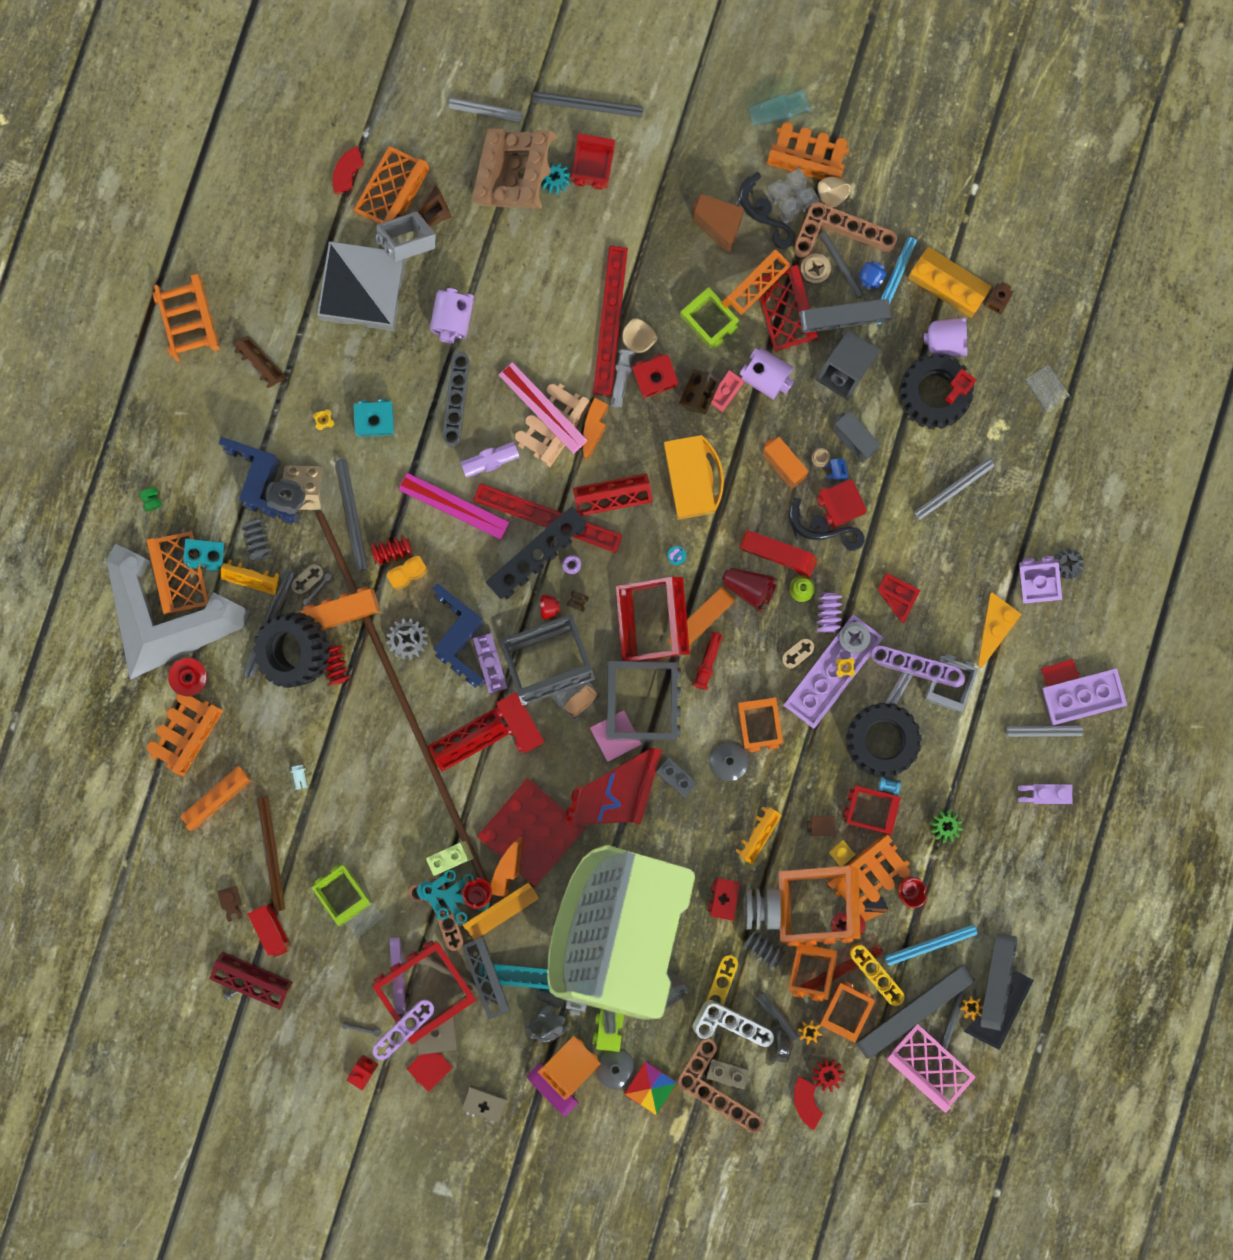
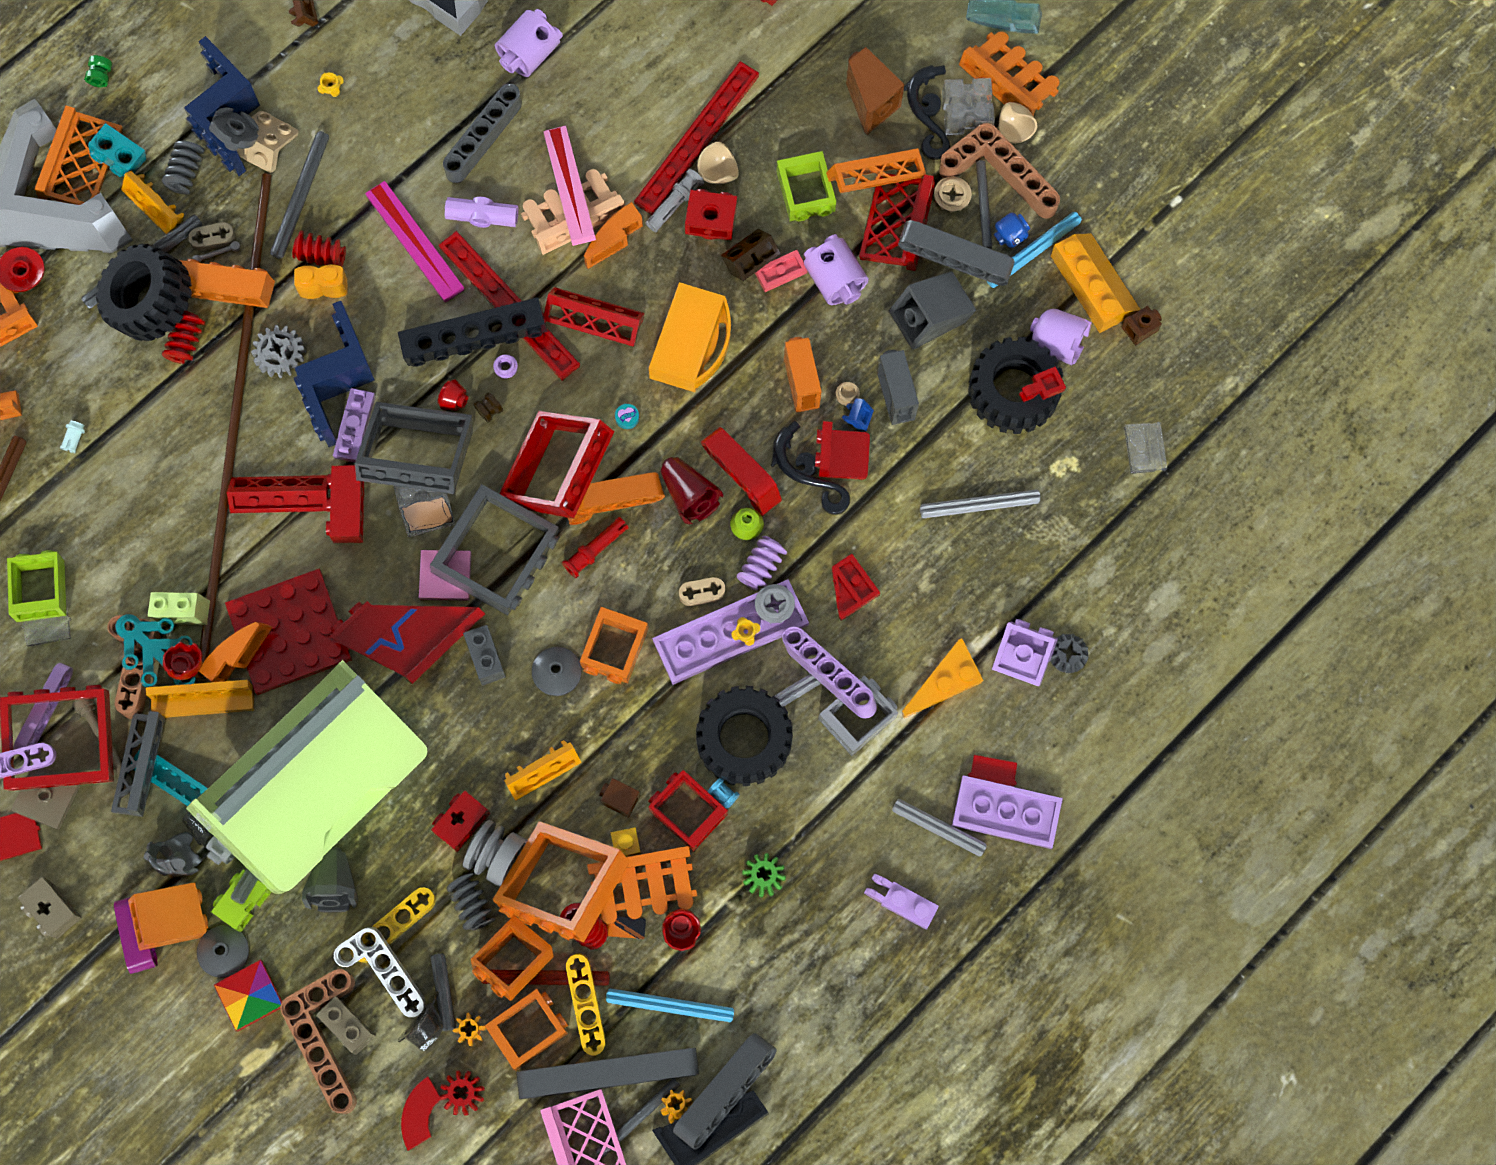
camera: 25 degrees right, 10 degrees down
teal brick [354,399,395,437] -> none

